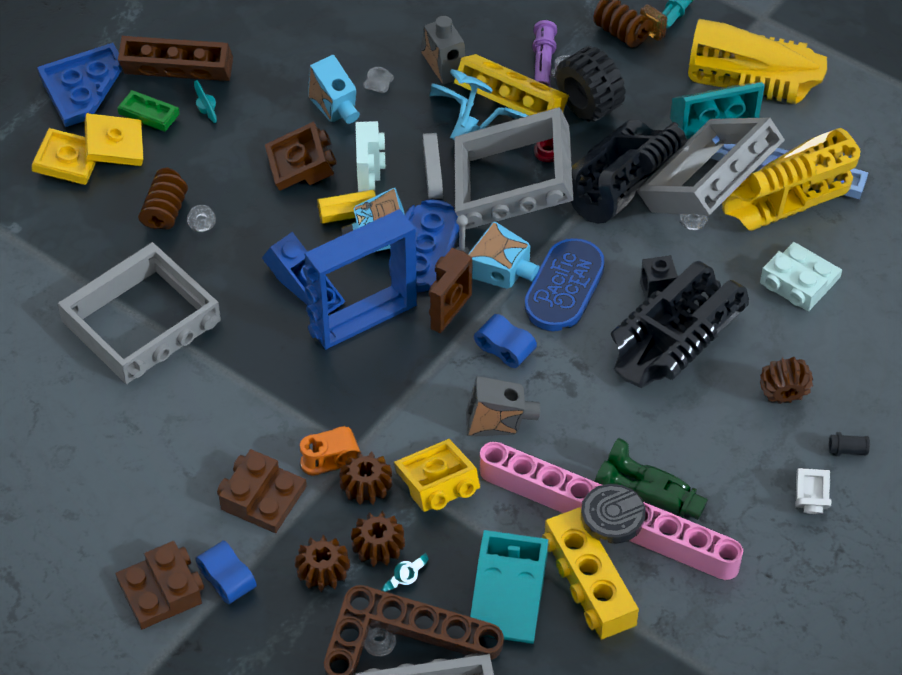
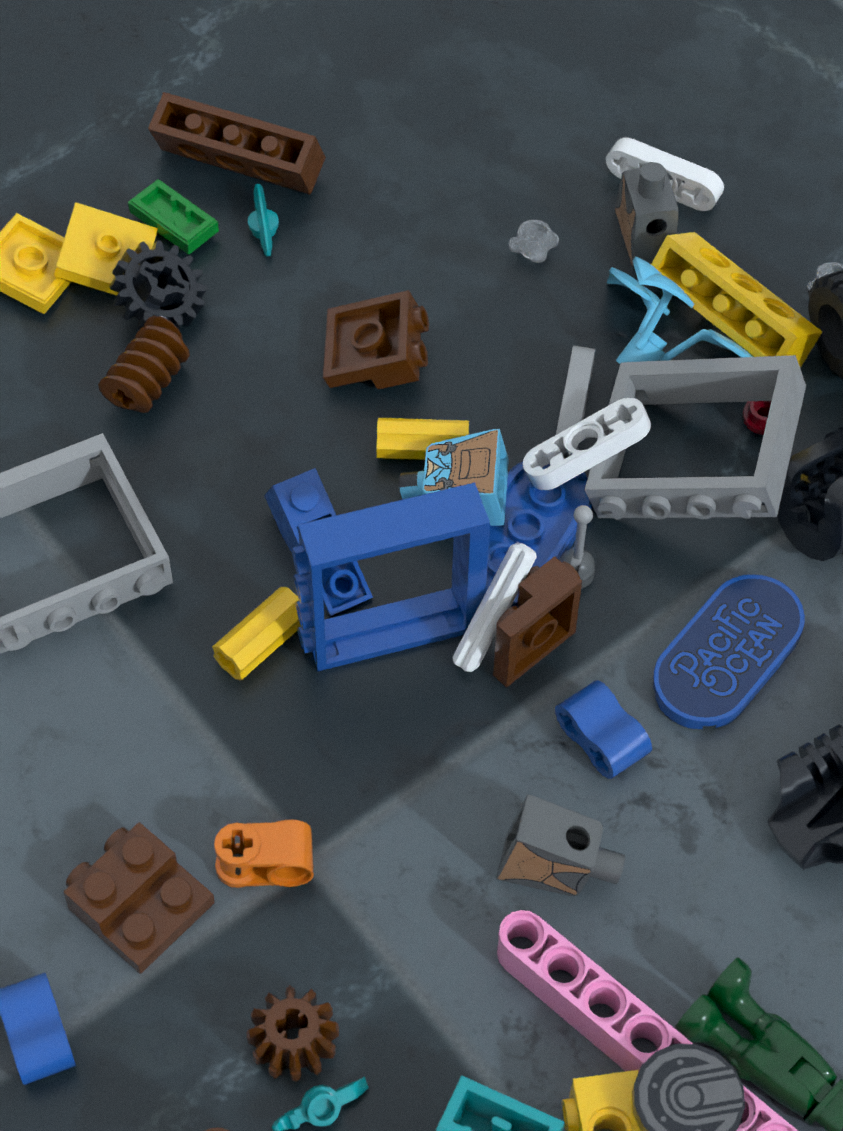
camera: 15 degrees right, 5 degrees up
blue plate [37,43,122,127] -> none
clear plate [187,205,216,232] -> none
reddish brown gear [295,535,350,592] -> none
medium azure torso [308,54,360,124] -> none
reddish brown gear [340,451,392,505] -> none
light aqua plate [356,121,385,192] -> none
yellow plate [394,439,480,512] -> none
medium azure torso [468,222,540,289] -> none
medium lavender pin [532,20,557,87] -> none
none -> black gear [110,241,207,329]
none -> yellow axle [212,587,301,680]
none -> white axle [453,542,536,672]
none -> white beam [523,398,651,490]
none -> white beam [606,138,724,211]

